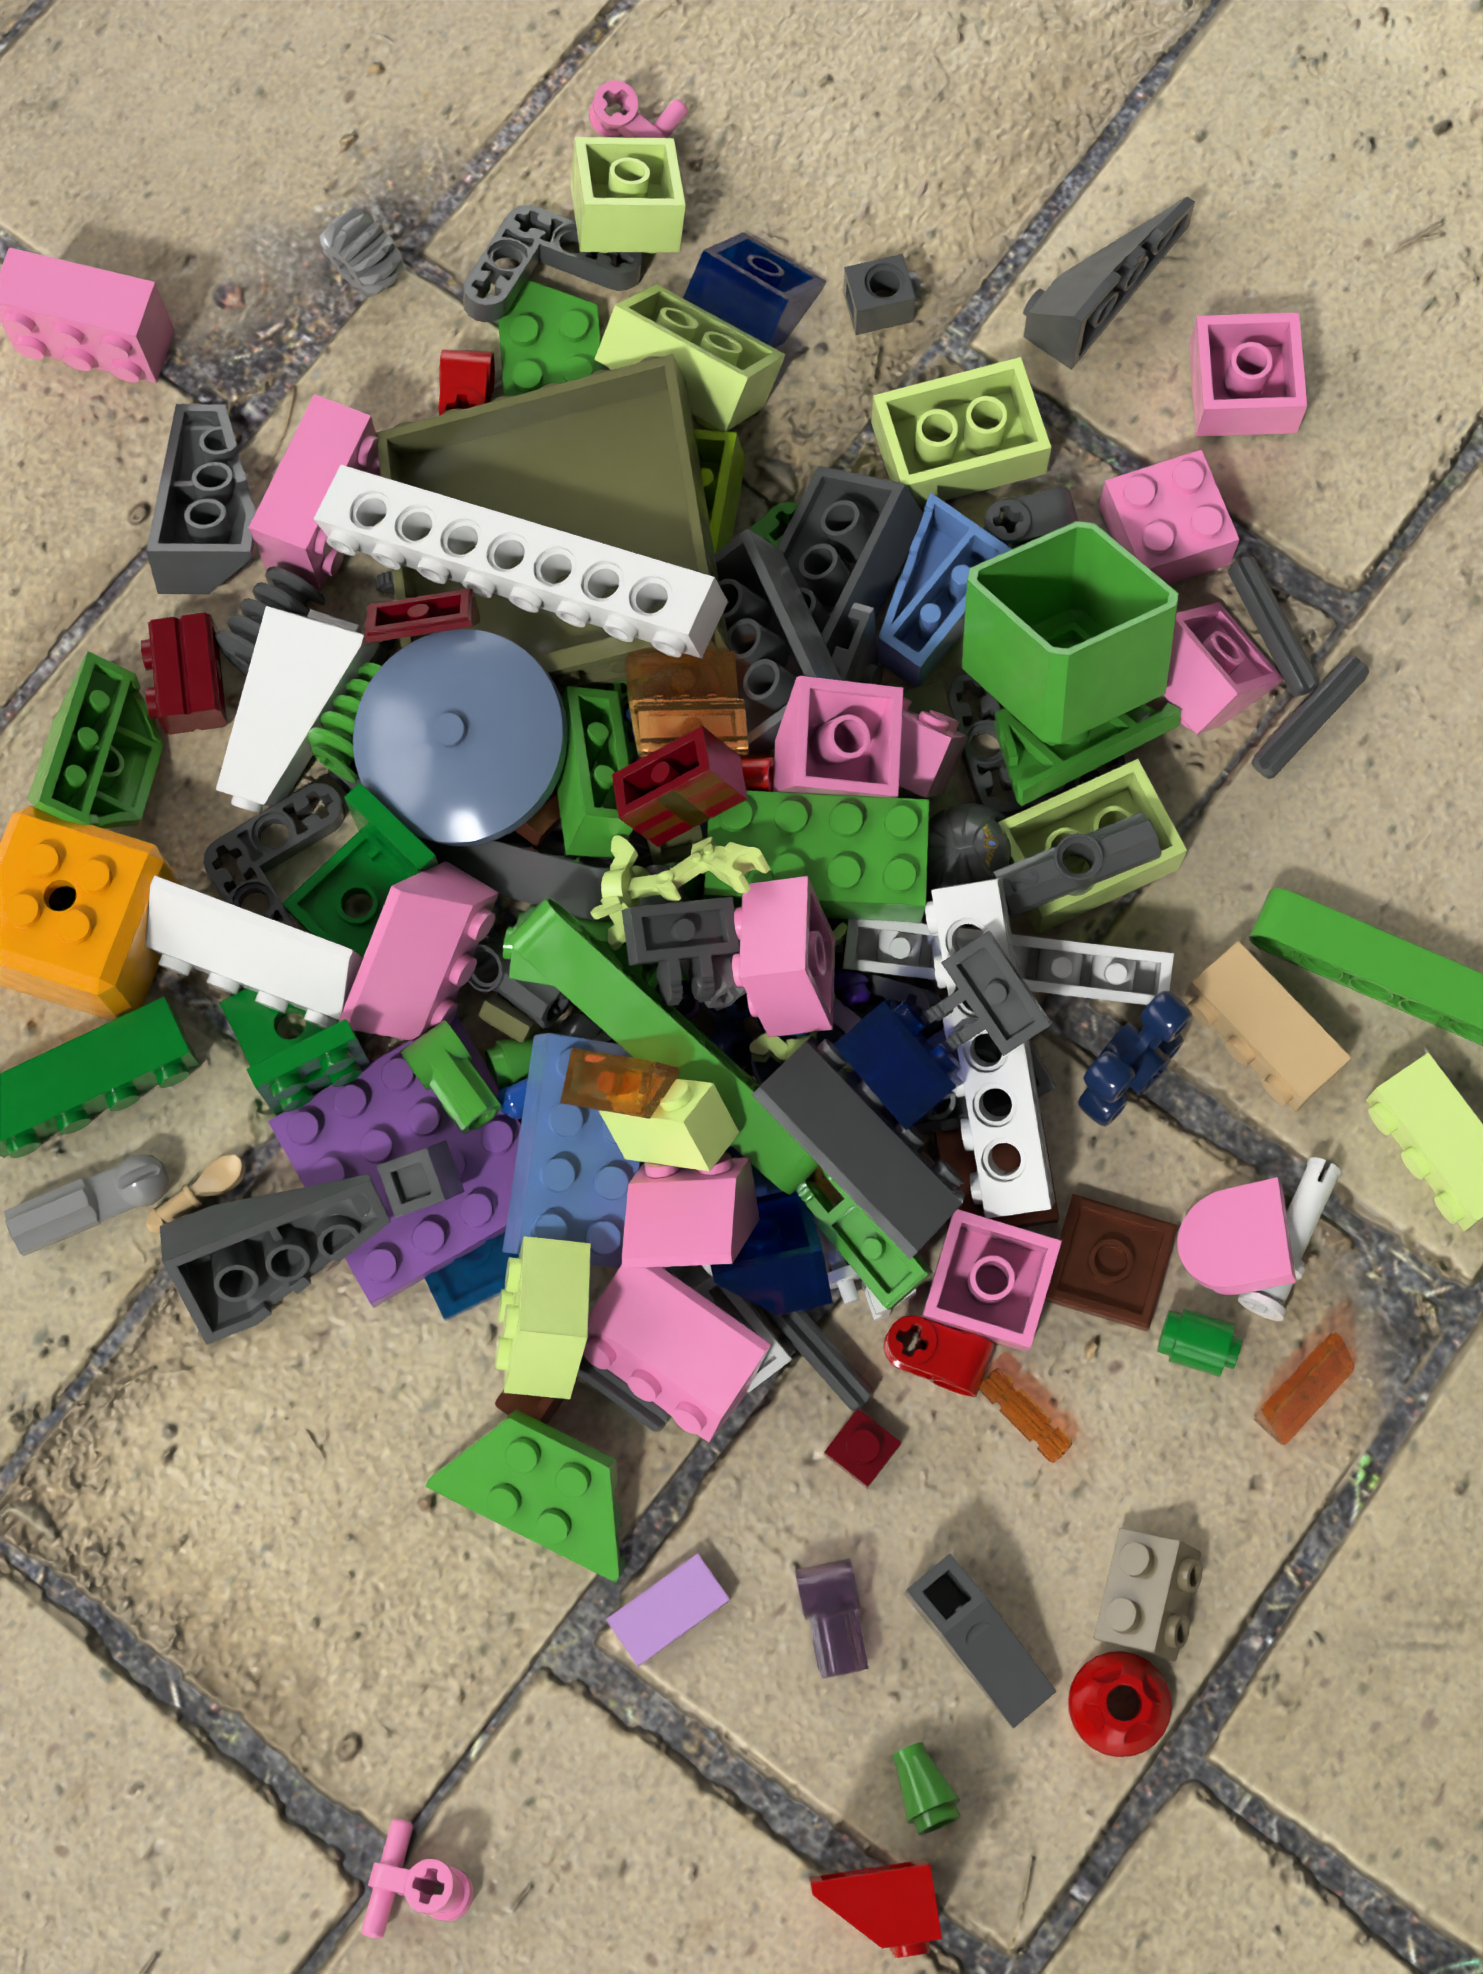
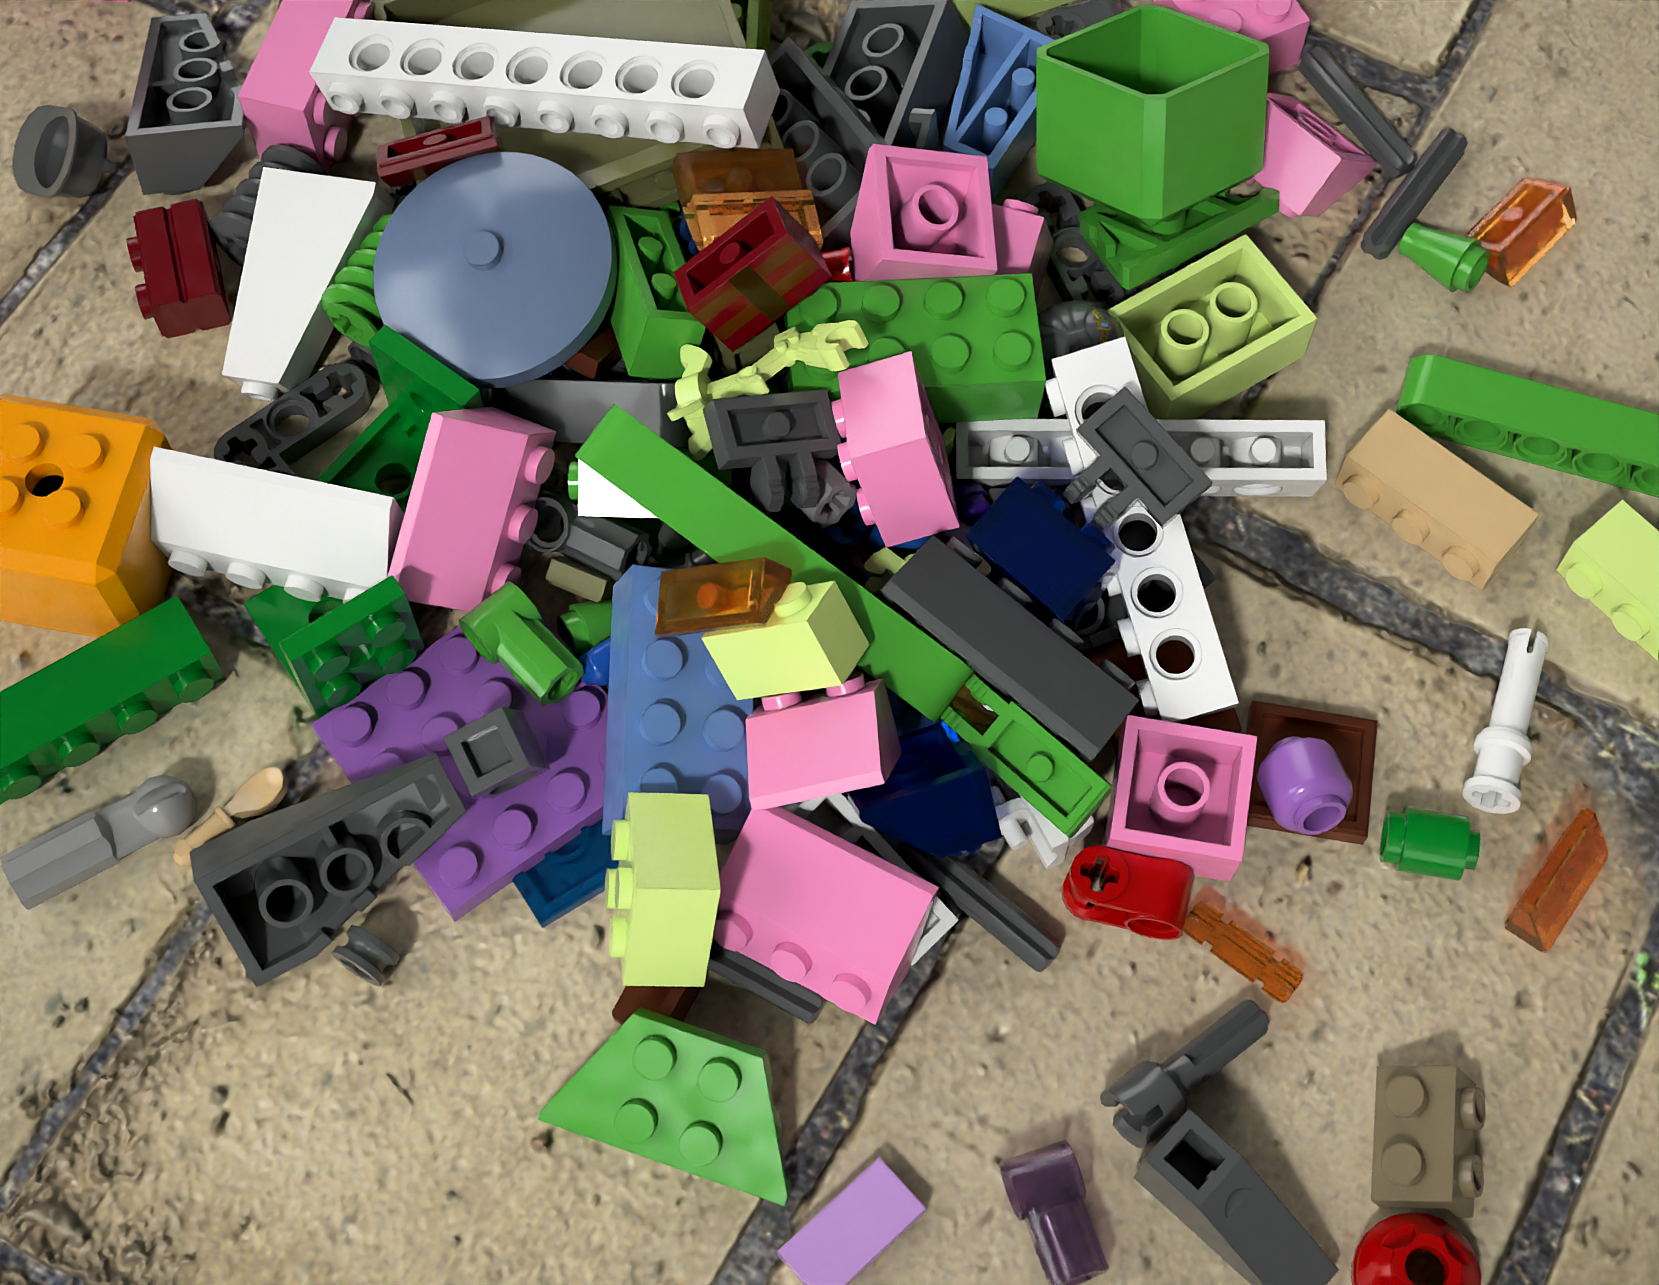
camera: 10 degrees left, 10 degrees down
bright green wedge [27,651,164,828] -> none
dark red plate [823,1409,902,1489] -> none
dark grey piece [992,812,1162,918] -> none
dark blue gear [1078,990,1192,1127] -> none
bright pink tile [1177,1177,1297,1295] -> none
none -> dark grey piece [12,105,119,198]
none -> dark grey bush [331,925,400,986]
none -> dark grey piece [1100,1000,1270,1148]
none -> medium lavender head [1256,736,1353,835]
none -> bright green cone [1398,222,1491,293]
none -> clear orange slope [1465,178,1577,287]

